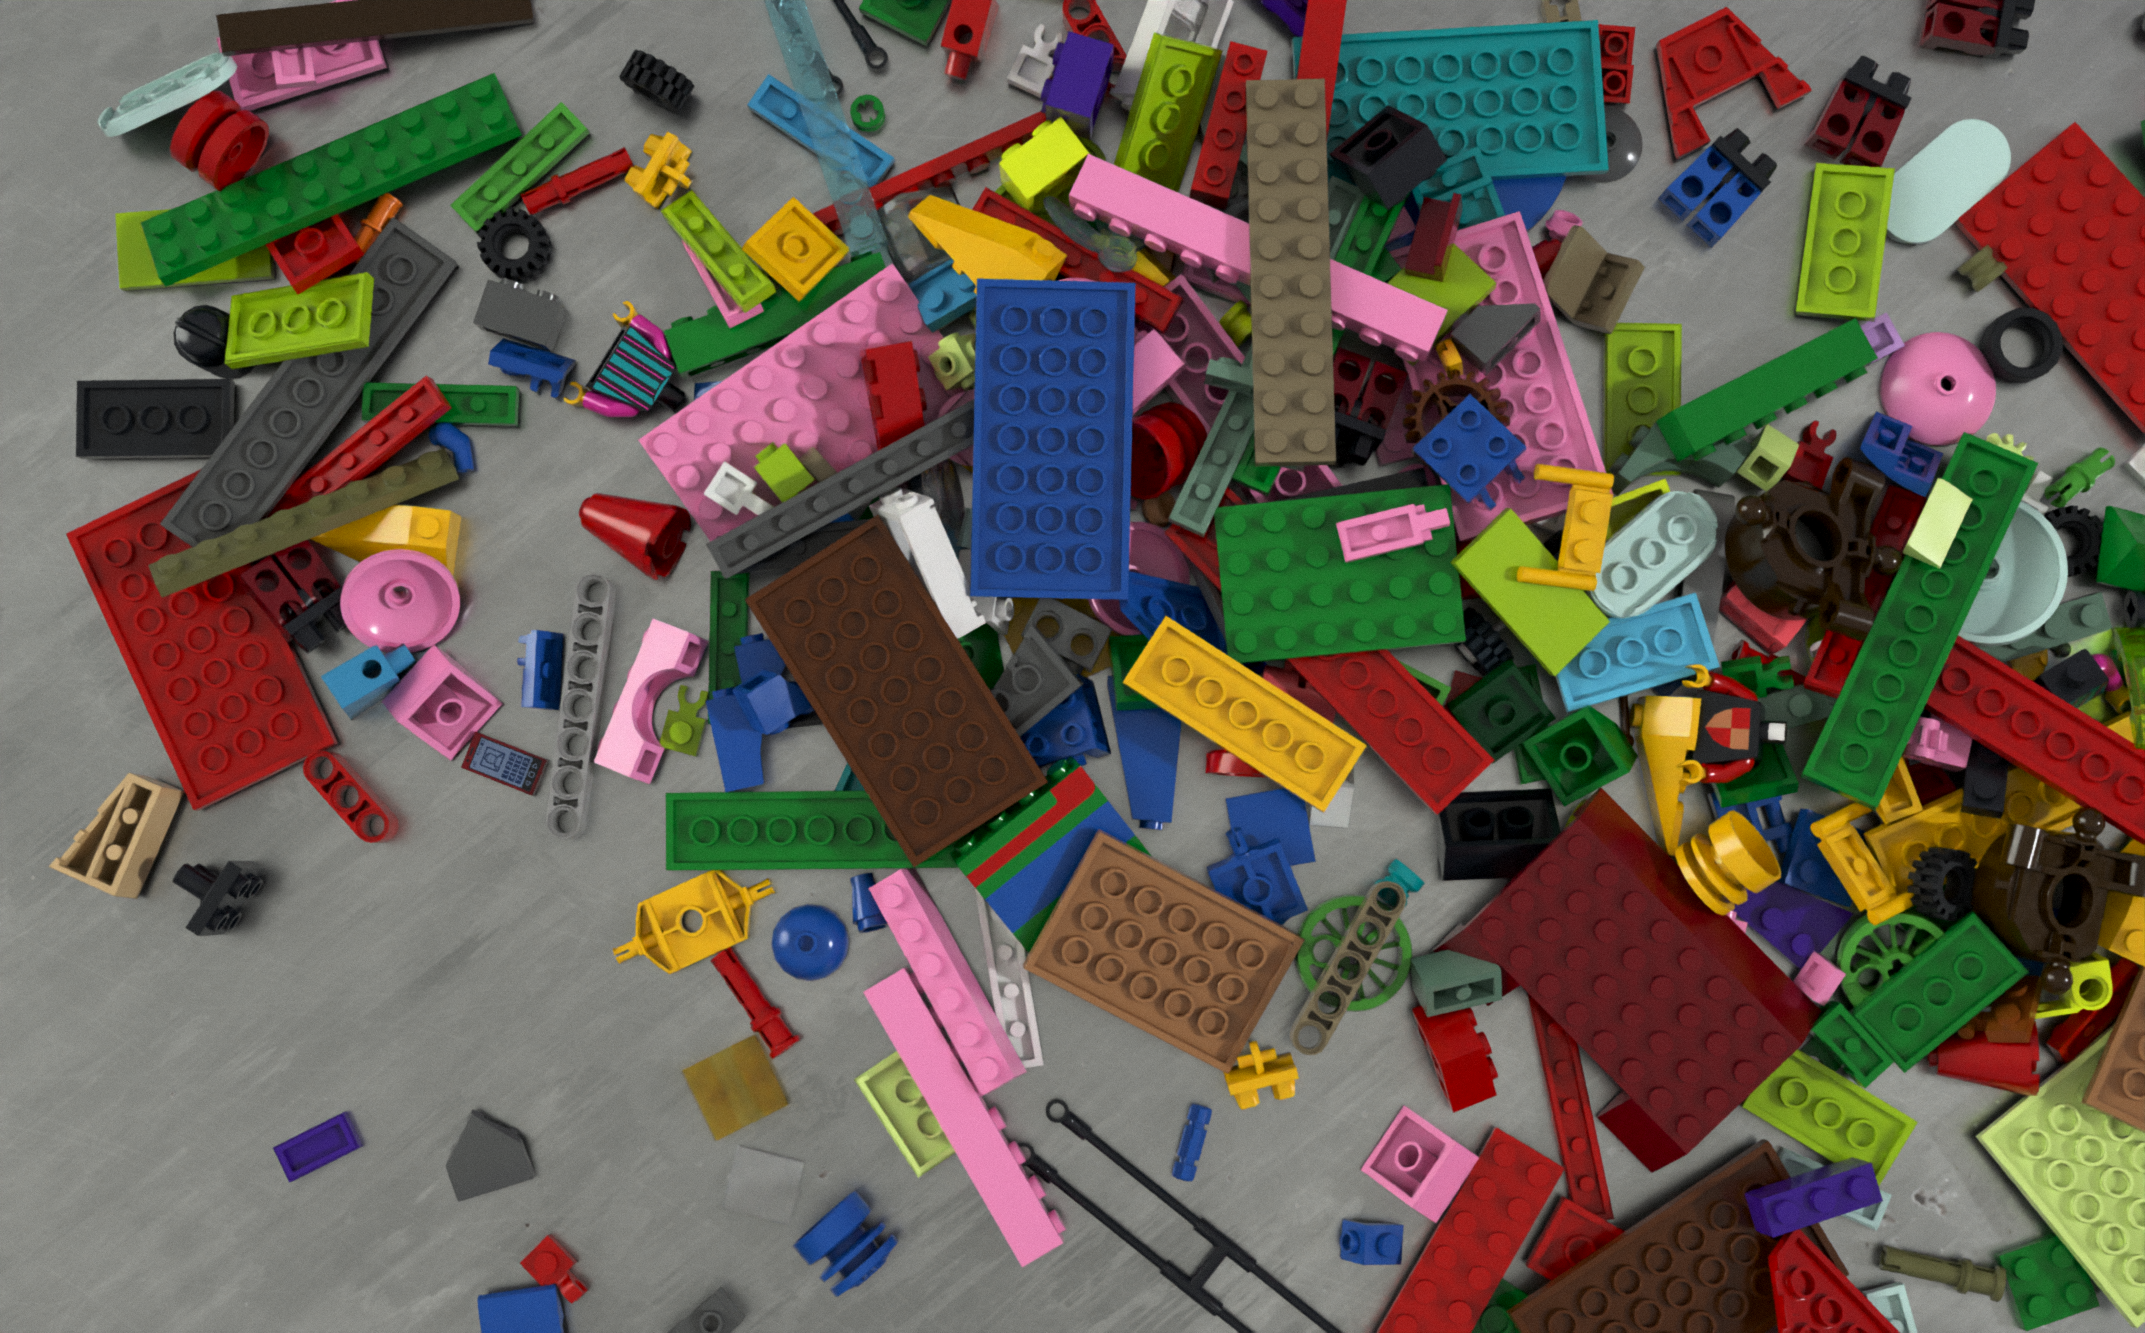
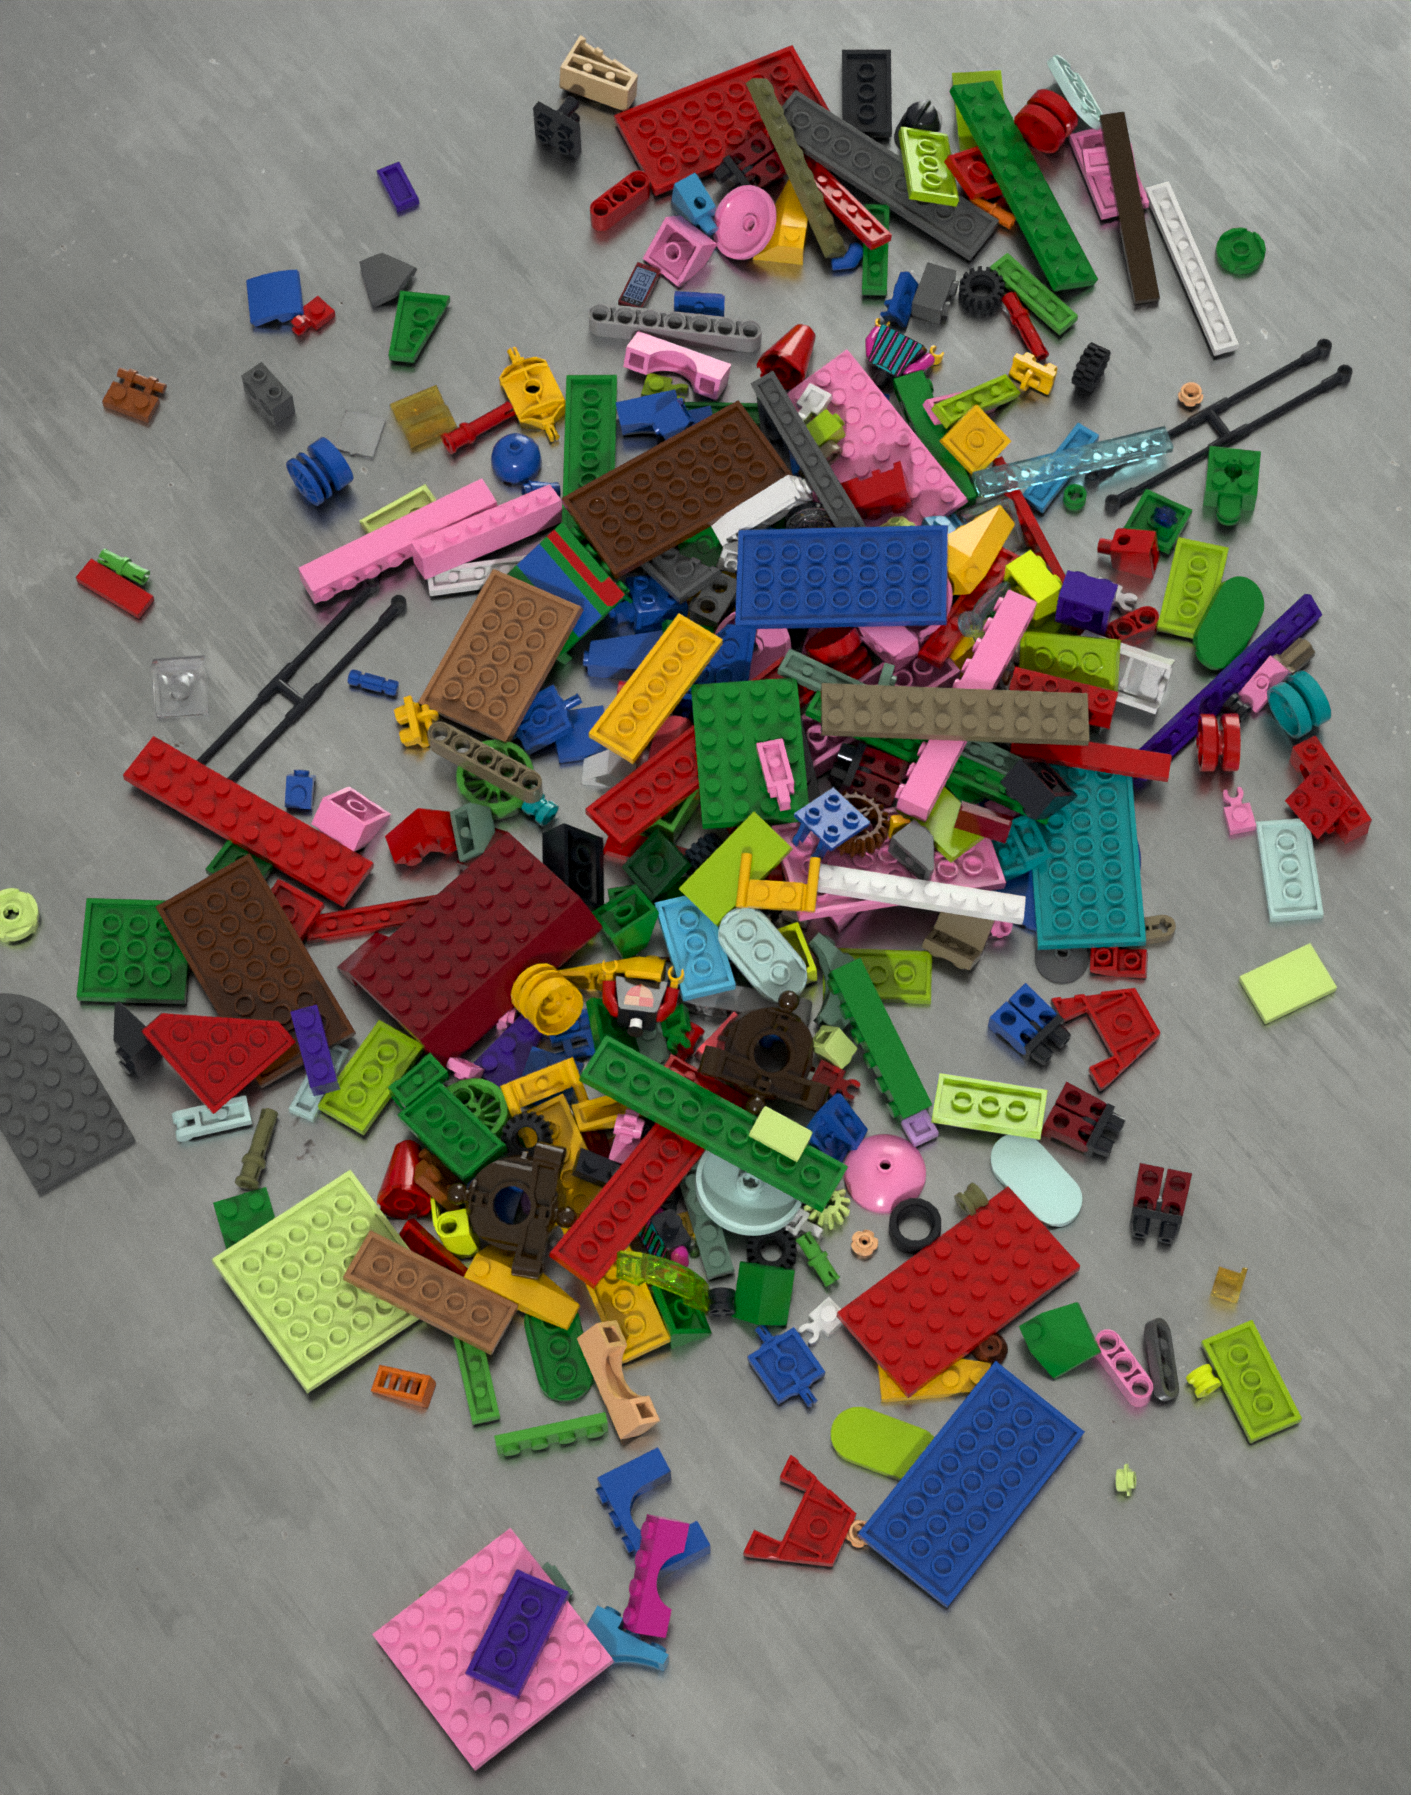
camera: 90 degrees right, 20 degrees down
none -> green wing [388,290,450,363]
none -> white plate [817,863,1026,925]
none -> light nougat plate [851,1230,878,1256]

